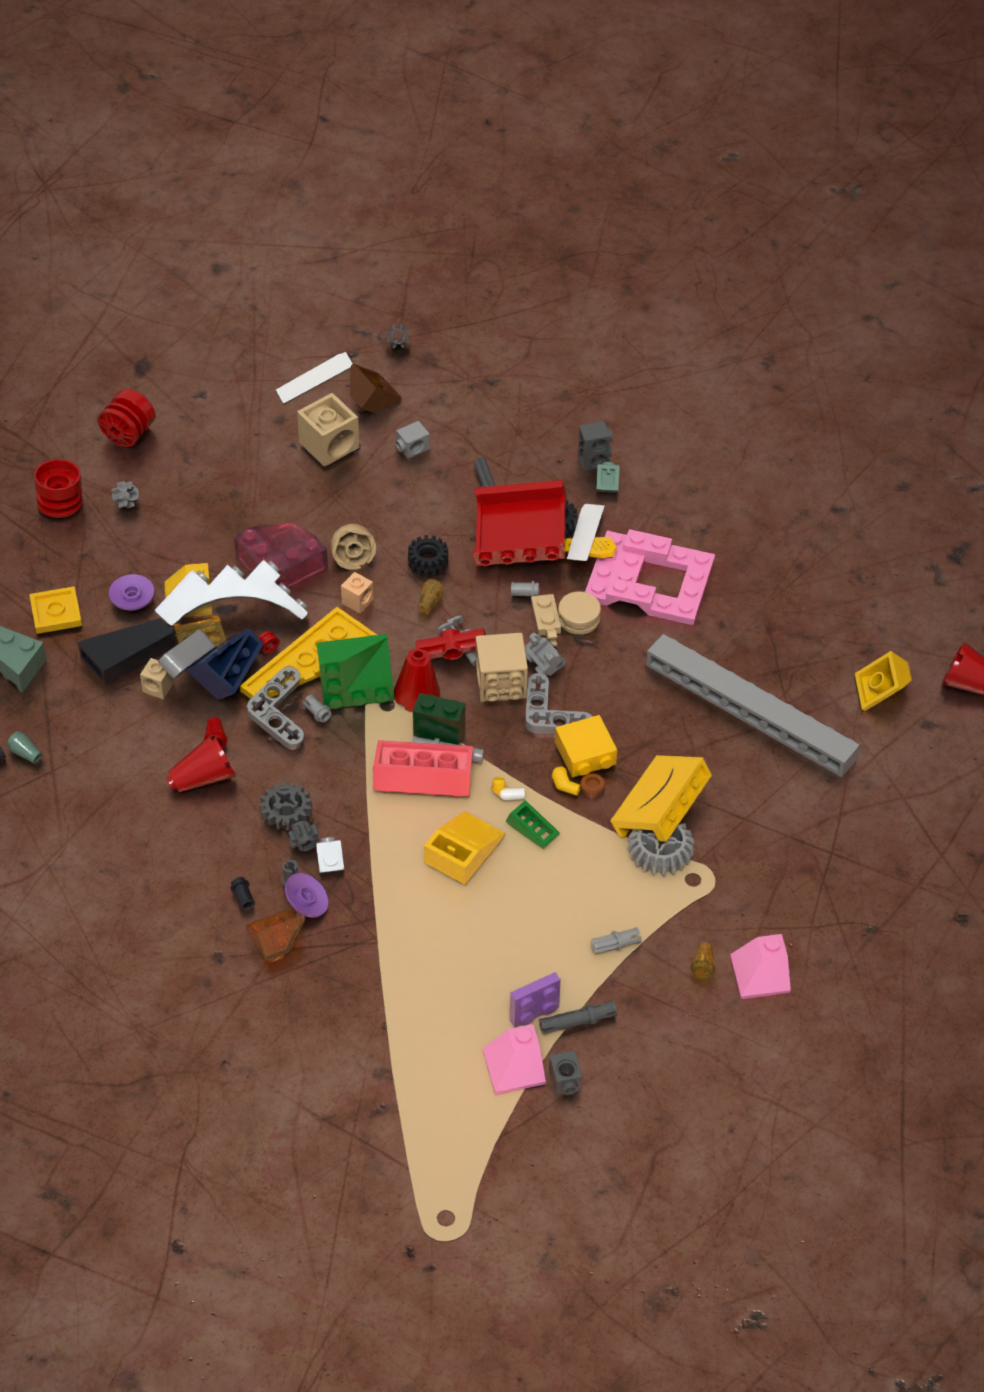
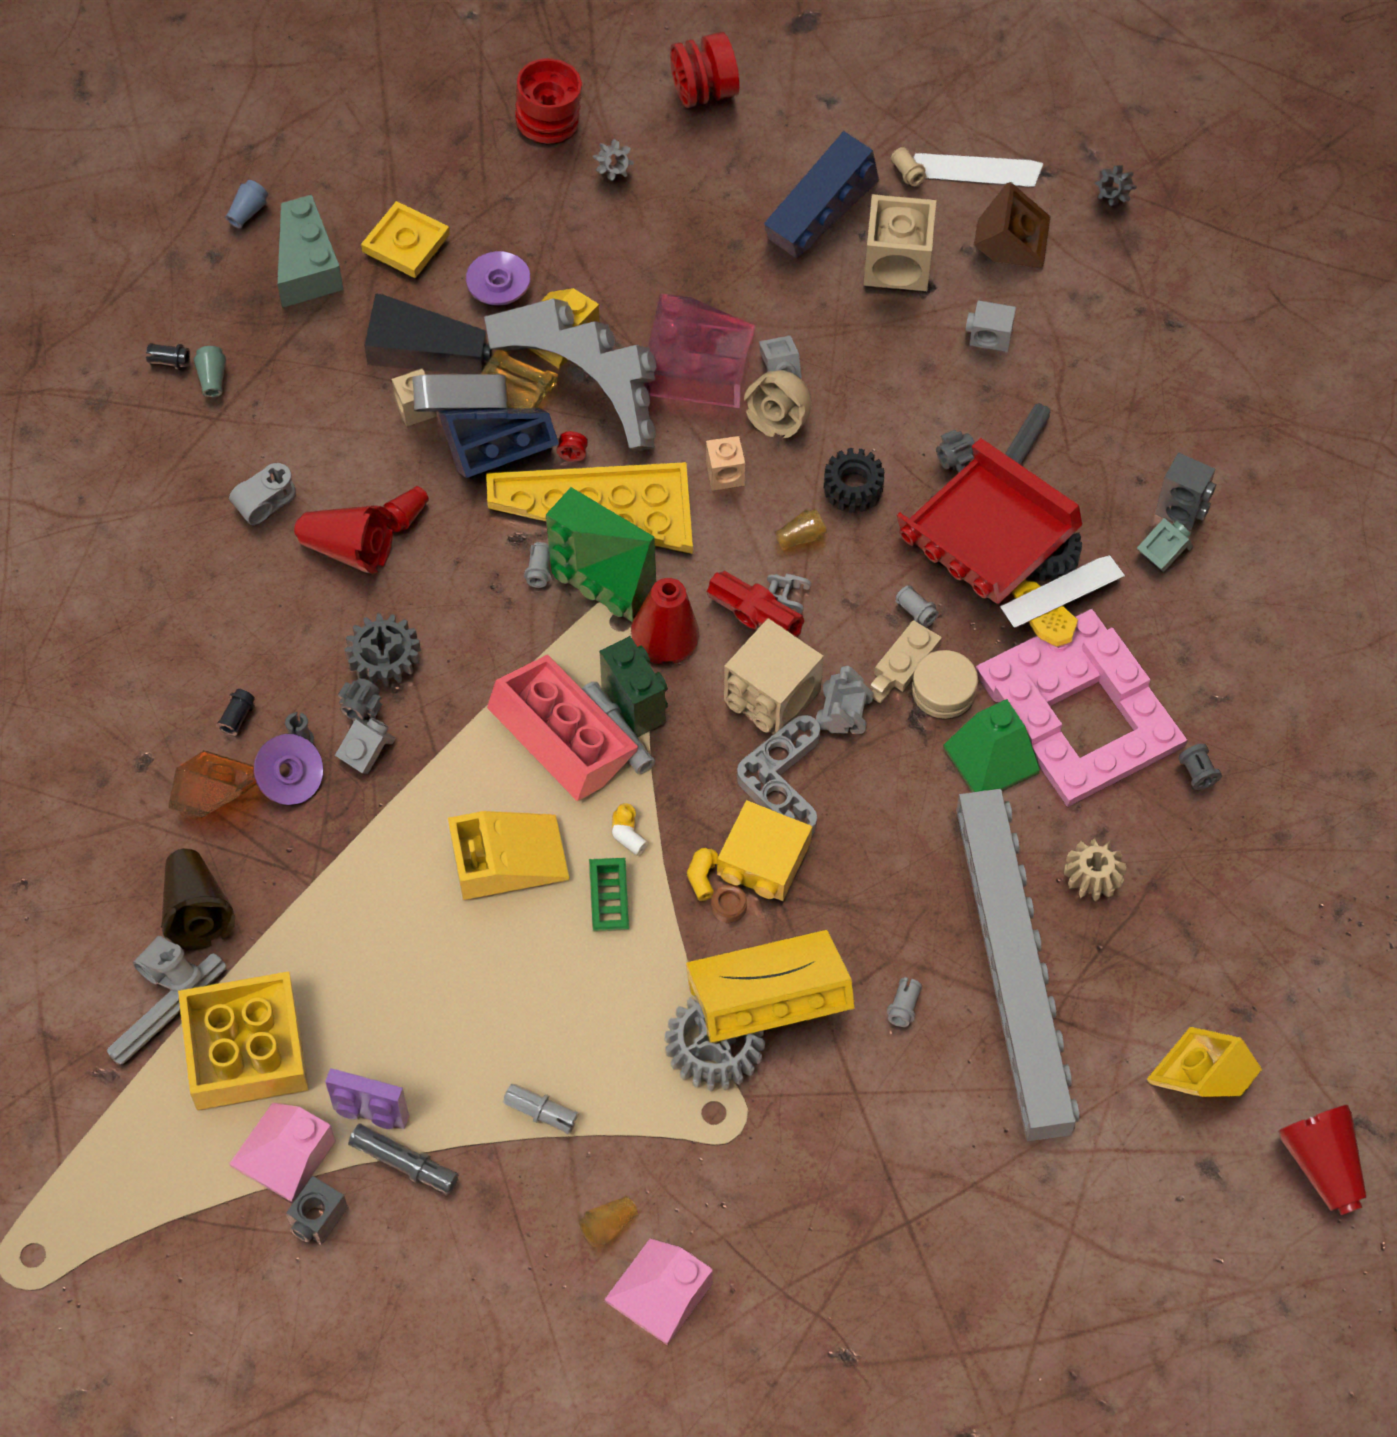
camera: 45 degrees right, 10 degrees up
light grey beam [247,667,304,750] -> none
none -> light grey axle [107,953,226,1065]
none -> light grey piece [133,935,201,993]
none -> dark brown cone [161,848,235,950]
none -> yellow slope [178,971,308,1110]
none -> light grey piece [229,463,296,525]
none -> light grey bracket [759,336,802,379]
none -> dark blue wedge [764,131,879,258]
none -> light grey pin [886,977,922,1027]
none -> tan pin [890,147,926,186]
none -> dark grey gear [936,429,975,472]
none -> green slope [943,699,1040,792]
none -> tan gear [1064,838,1126,902]
none -> dark grey bush [1178,743,1222,790]

